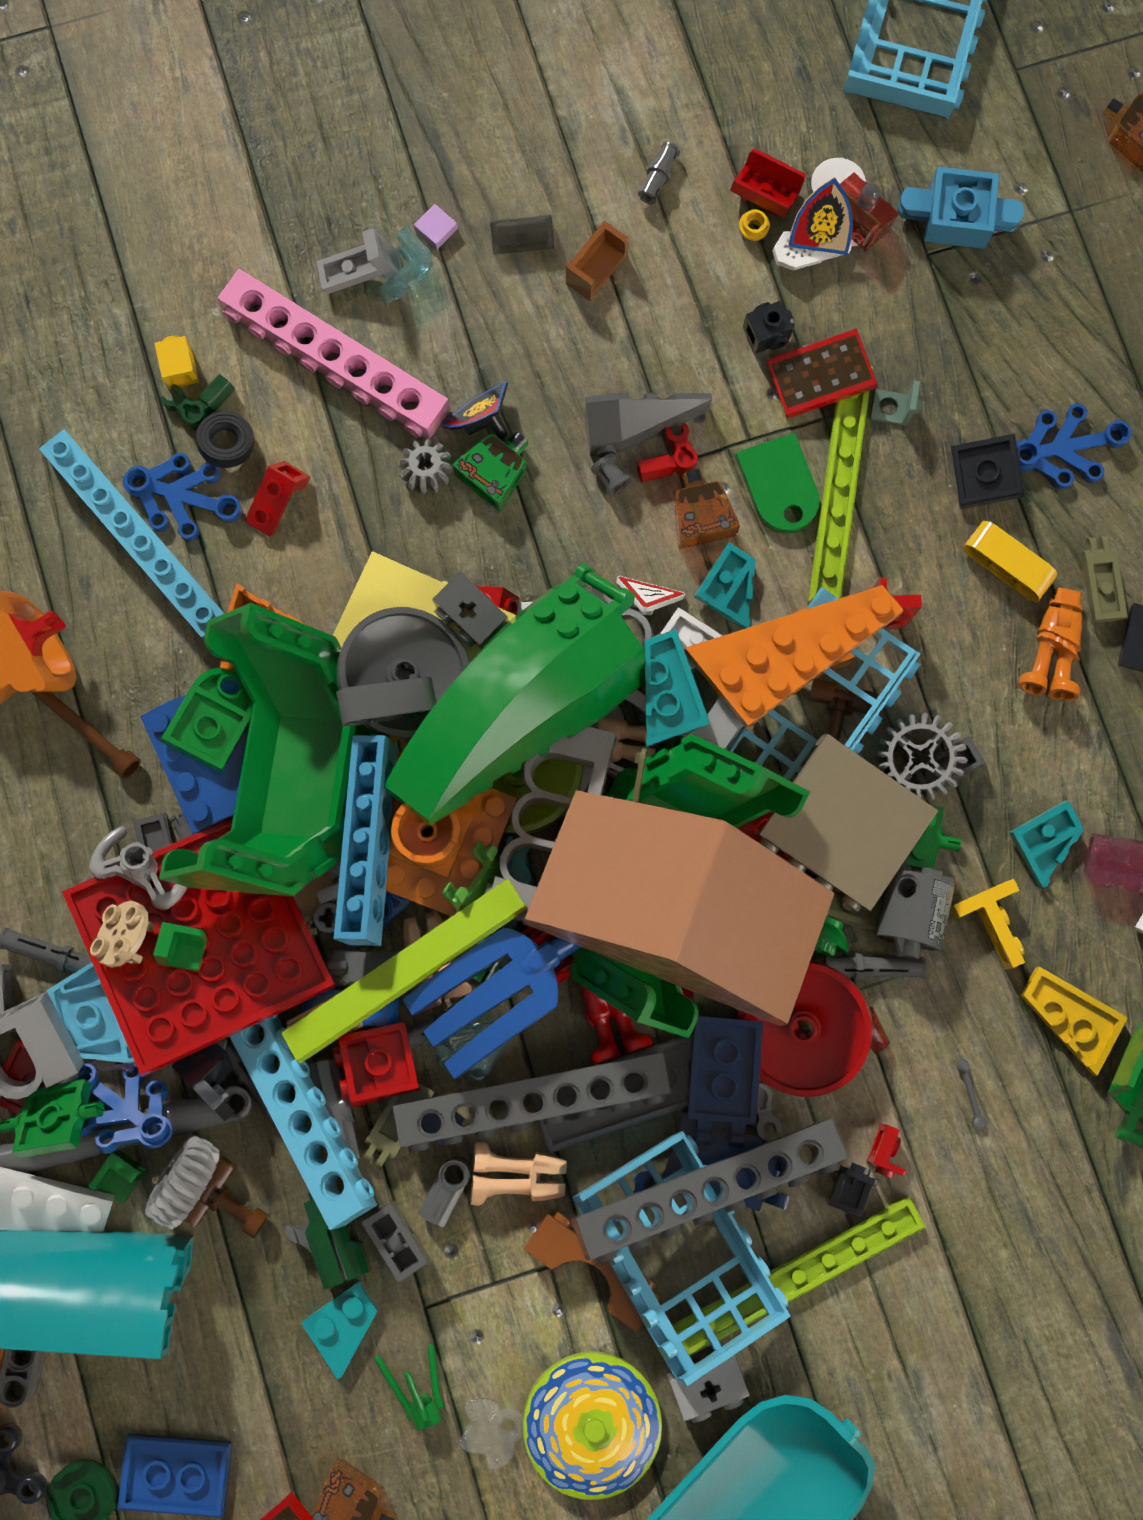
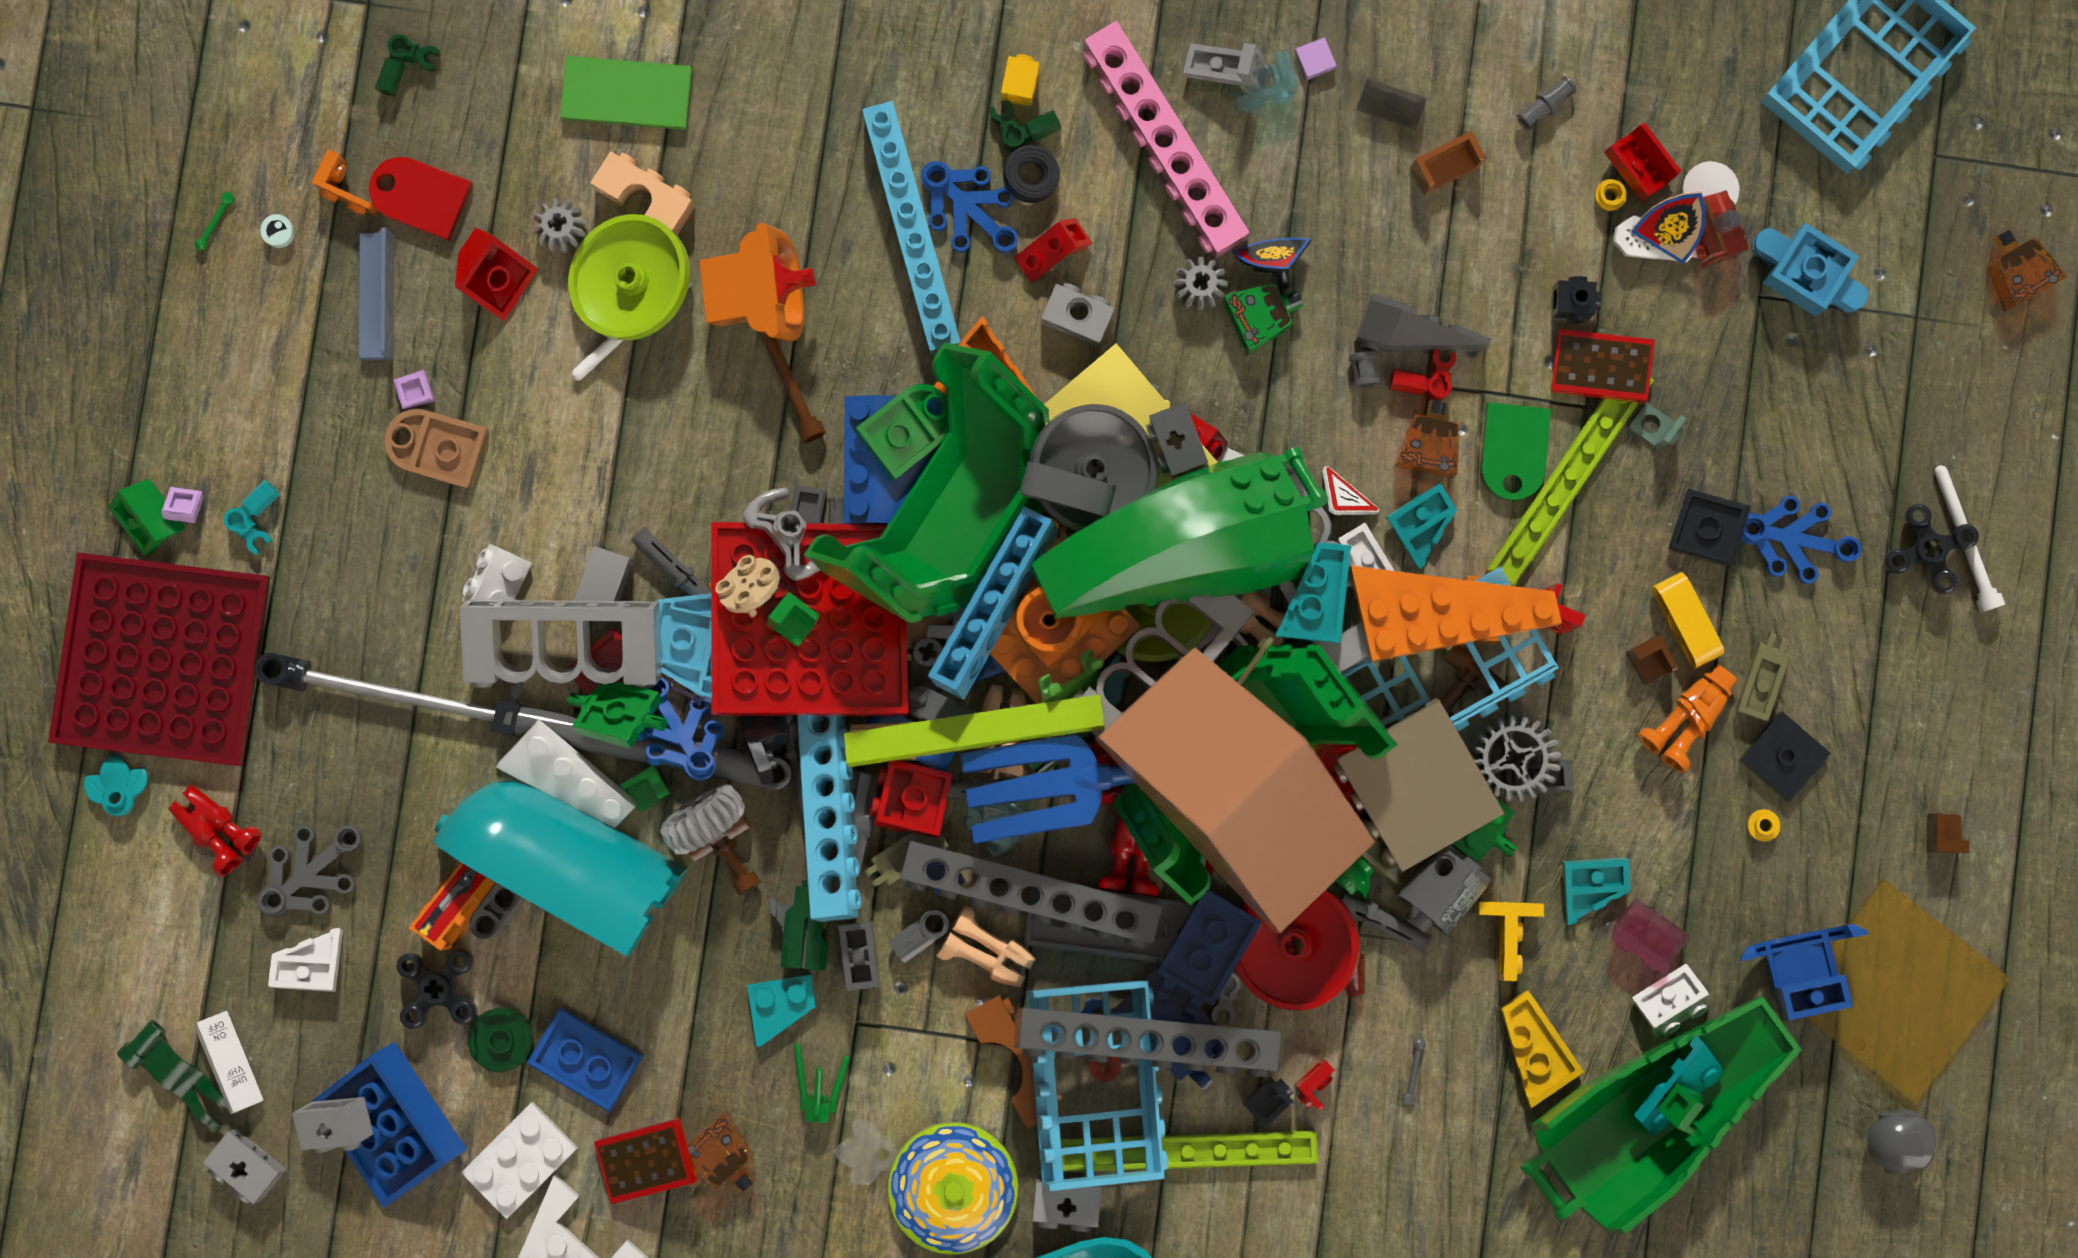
camera: 25 degrees right, 5 degrees up
none -> light grey brick [1041,283,1115,348]
none -> clear red plate [1089,1056,1121,1082]
none -> reddish brown panel [1626,635,1679,684]

